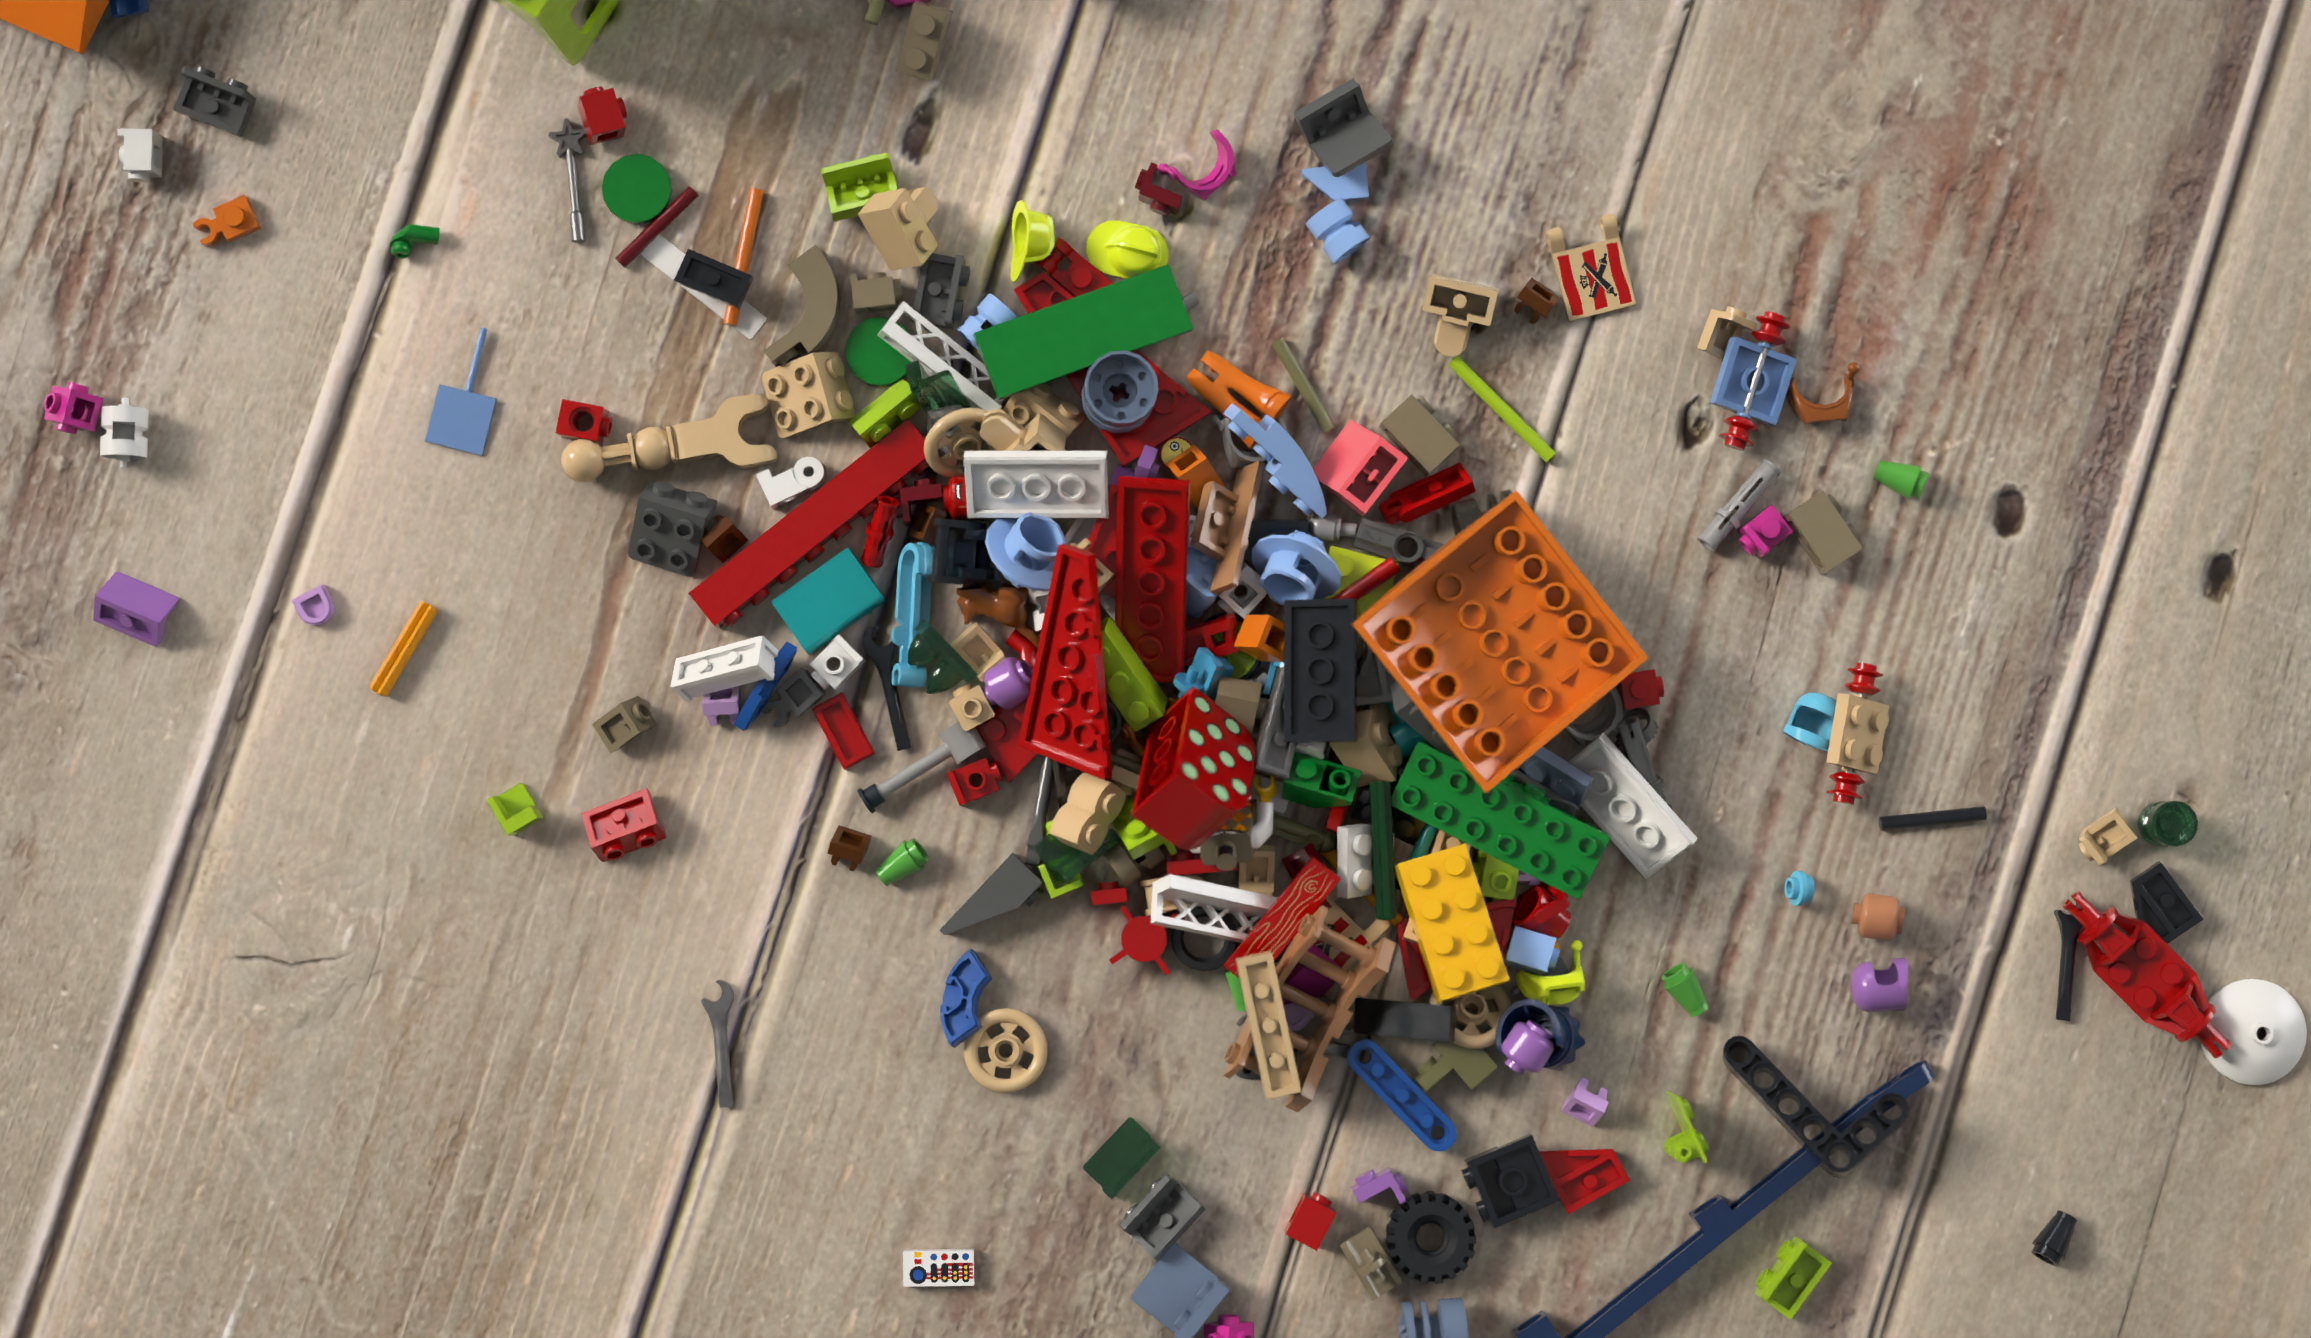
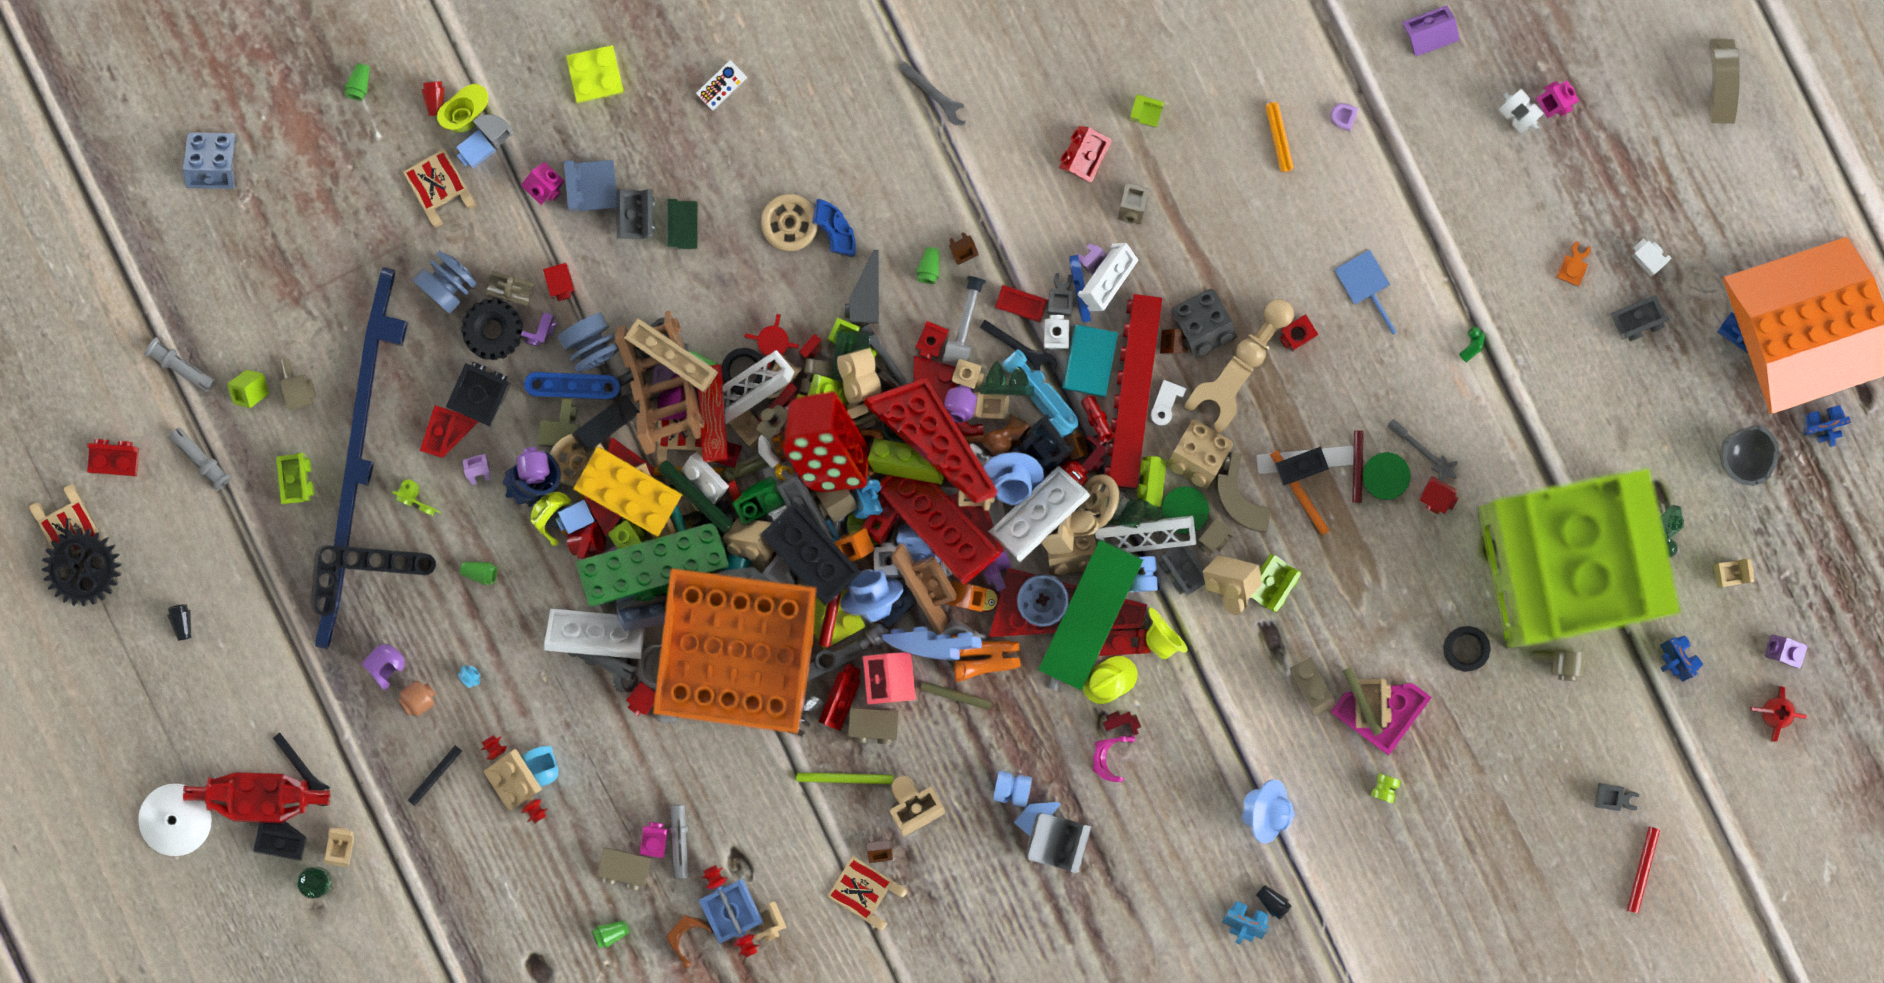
camera: 130 degrees right, 0 degrees up
none -> sand blue wheel [557,312,619,373]

